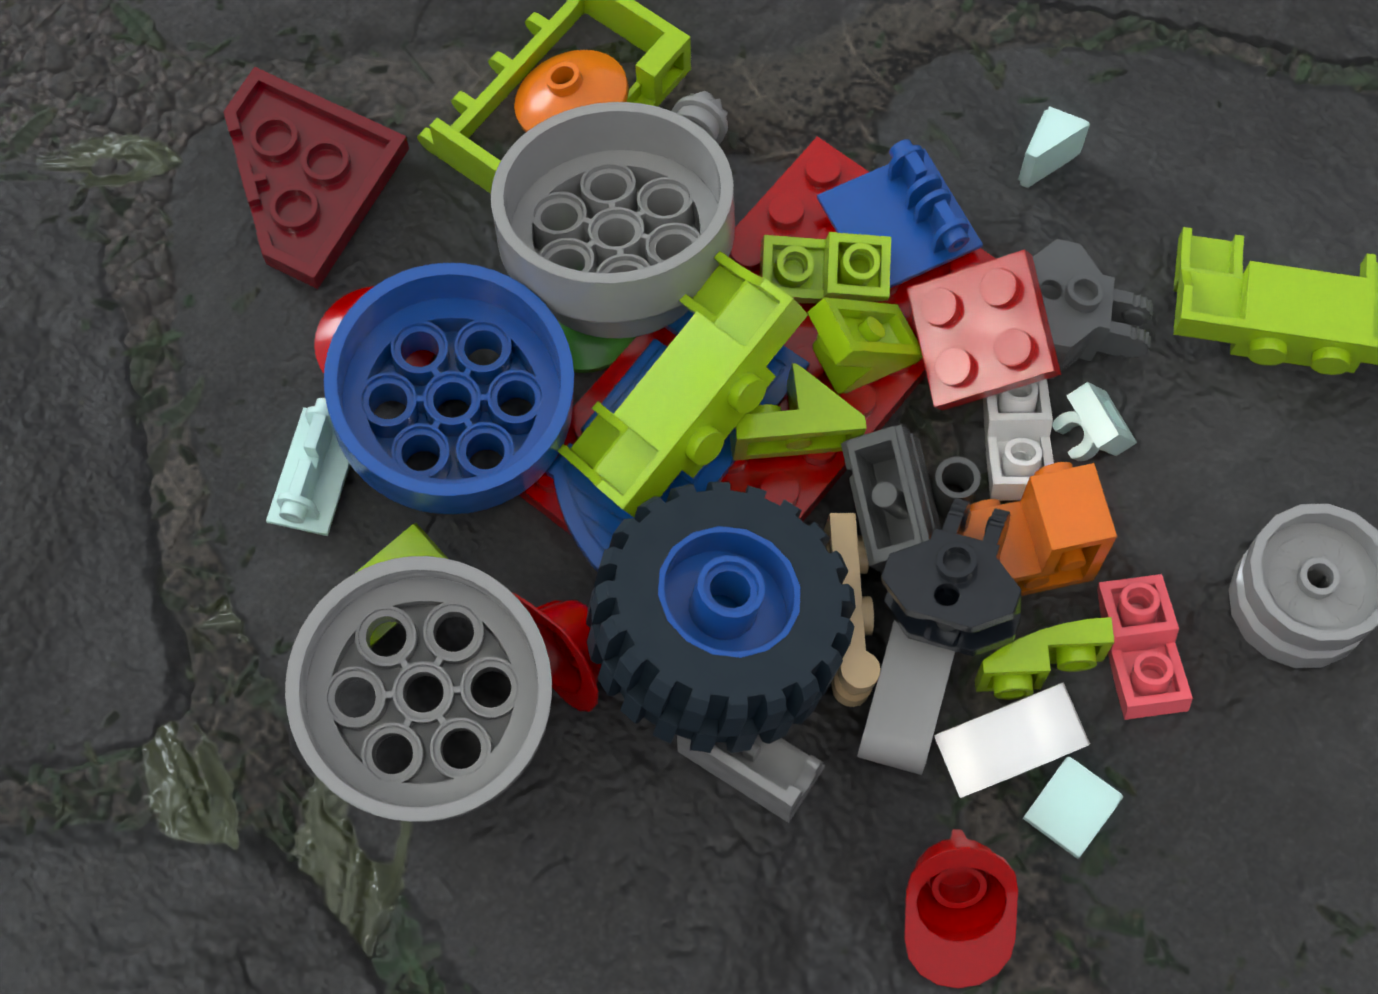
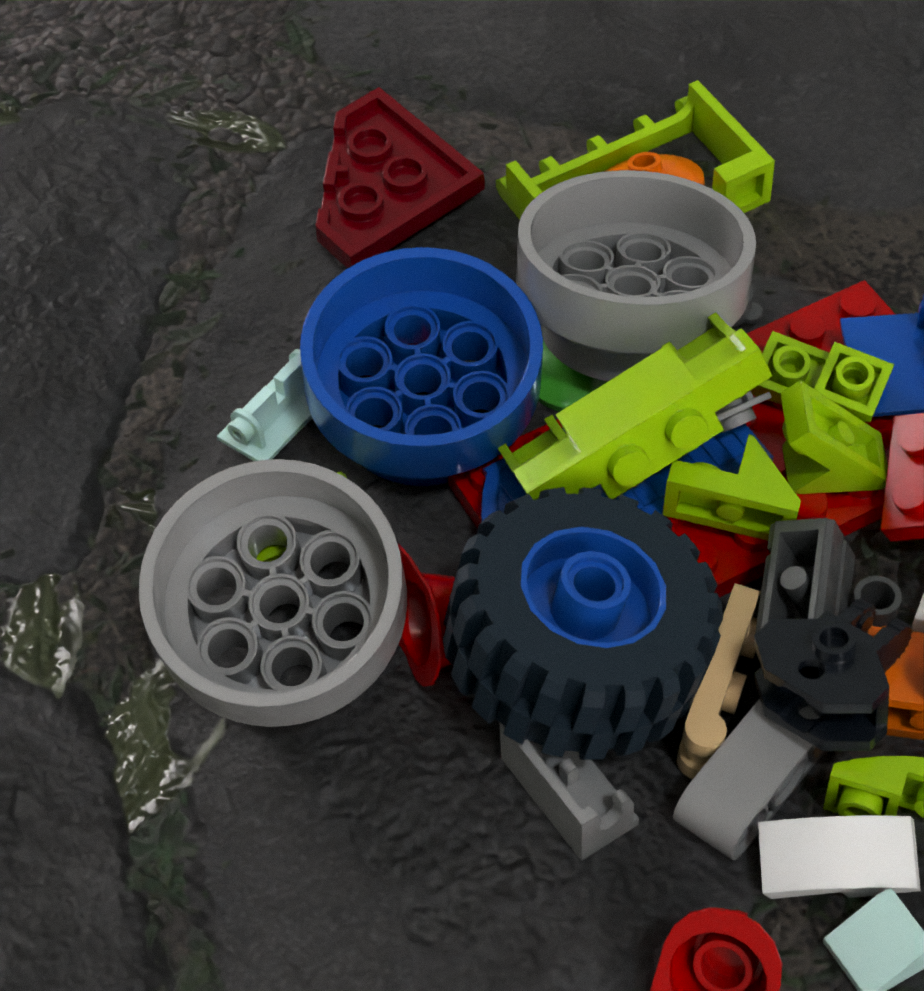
camera: 25 degrees right, 15 degrees down
light grey plate [672,91,728,145] -> none

